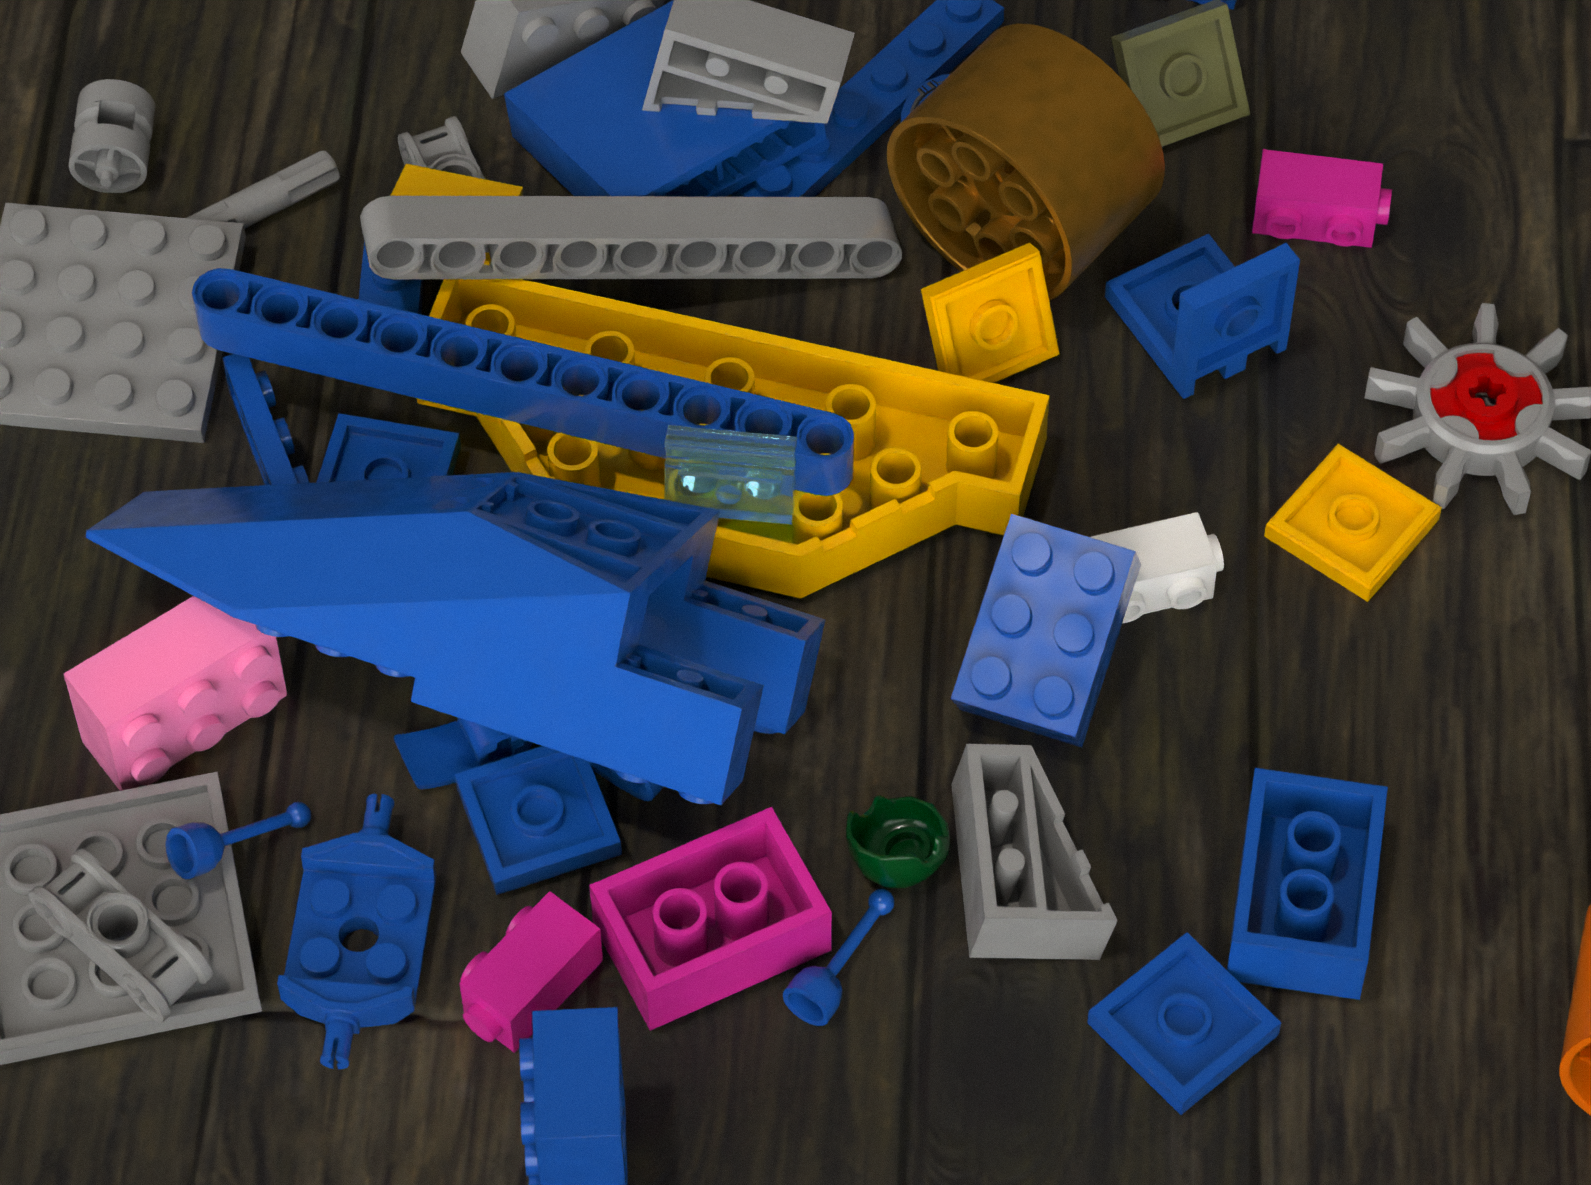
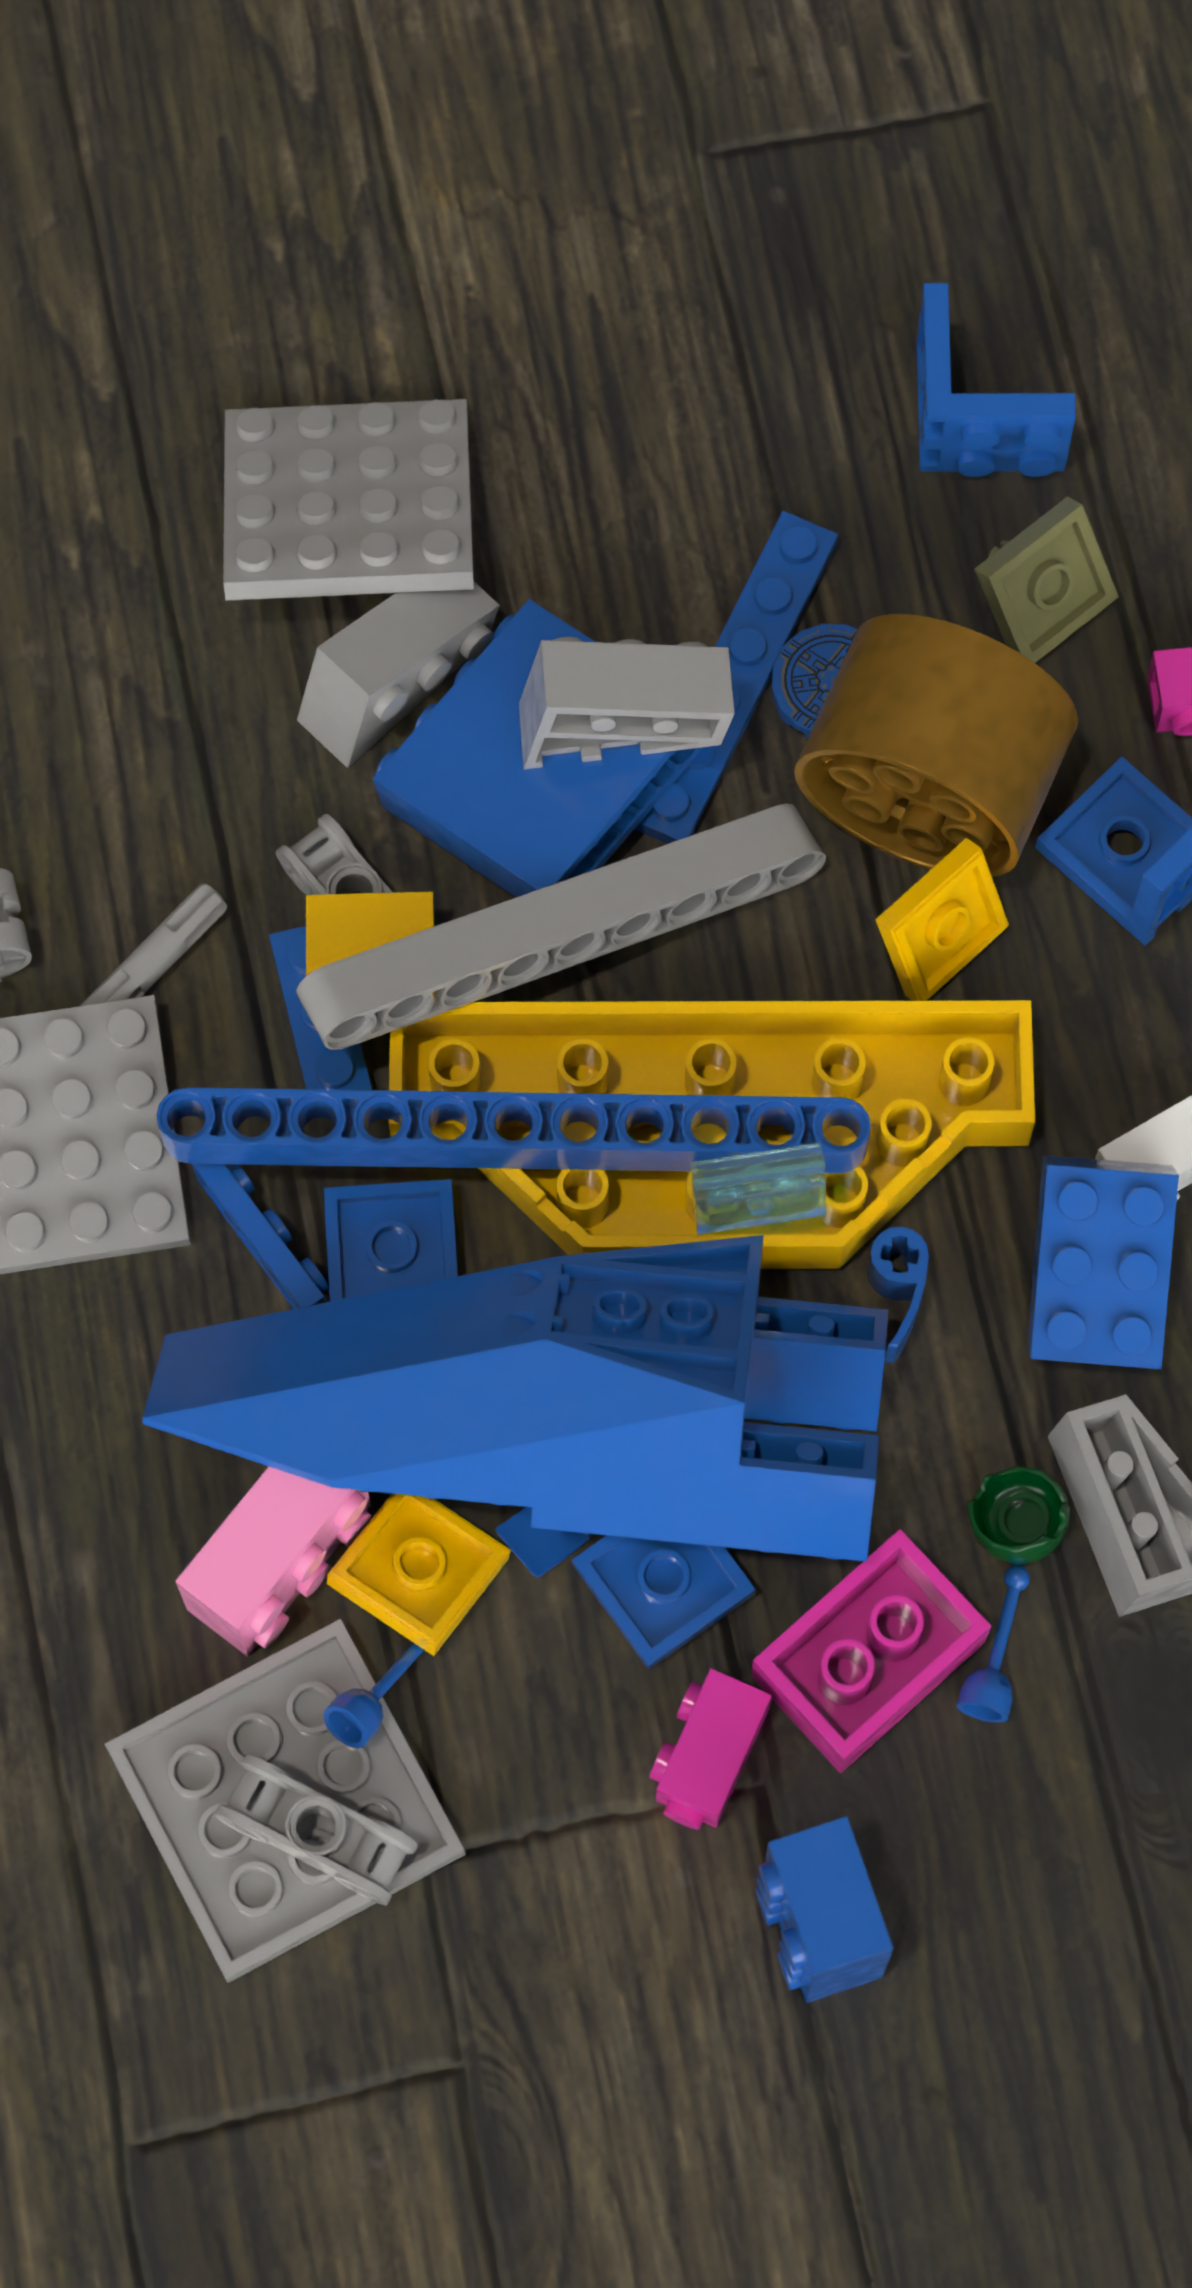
camera: 15 degrees left, 15 degrees up
blue plate [277,794,437,1069] -> none
none -> yellow tile [326,1493,511,1656]
none -> blue panel [867,1226,929,1363]

